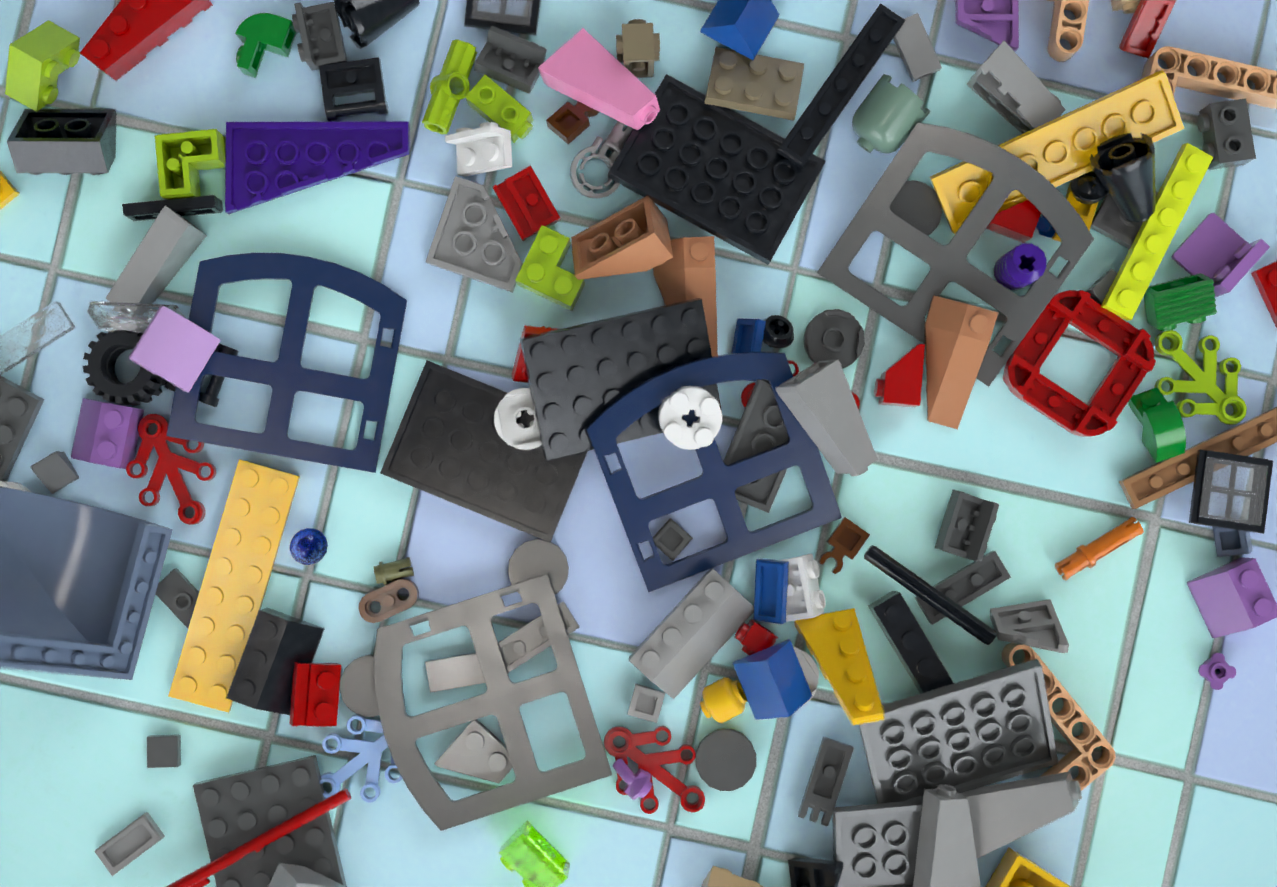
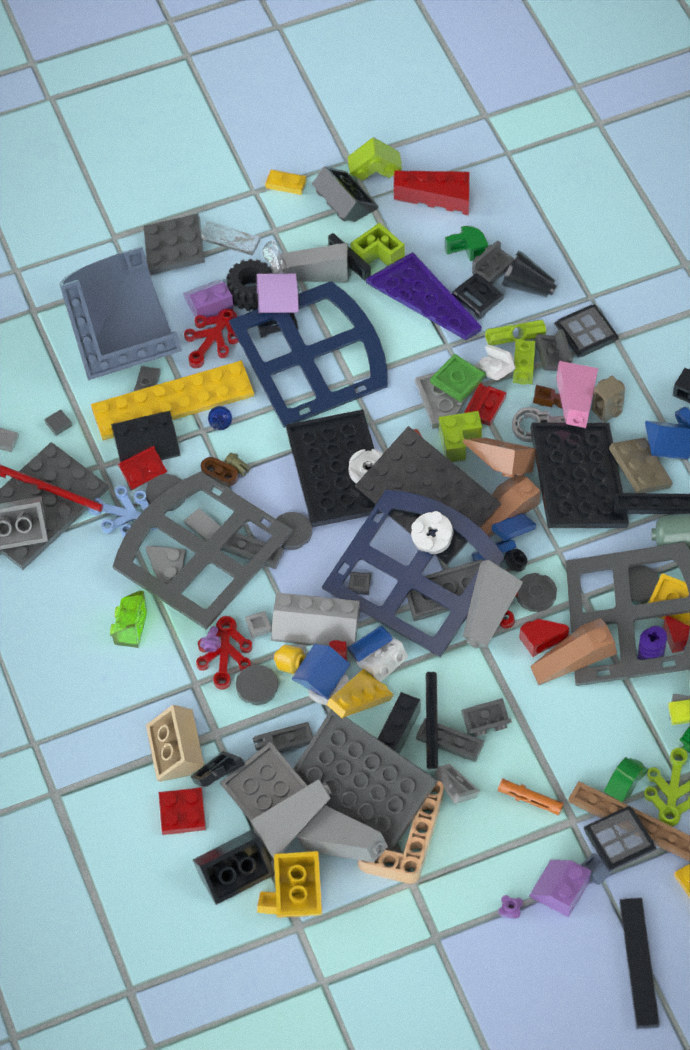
camera: 60 degrees right, 30 degrees down
dark grey slope [31,451,79,494] -> none
reddish brown plate [818,517,870,574] -> none
red plate [1003,290,1156,437] -> none
none -> bright green tile [430,354,486,402]
none -> blue tile [491,513,536,541]

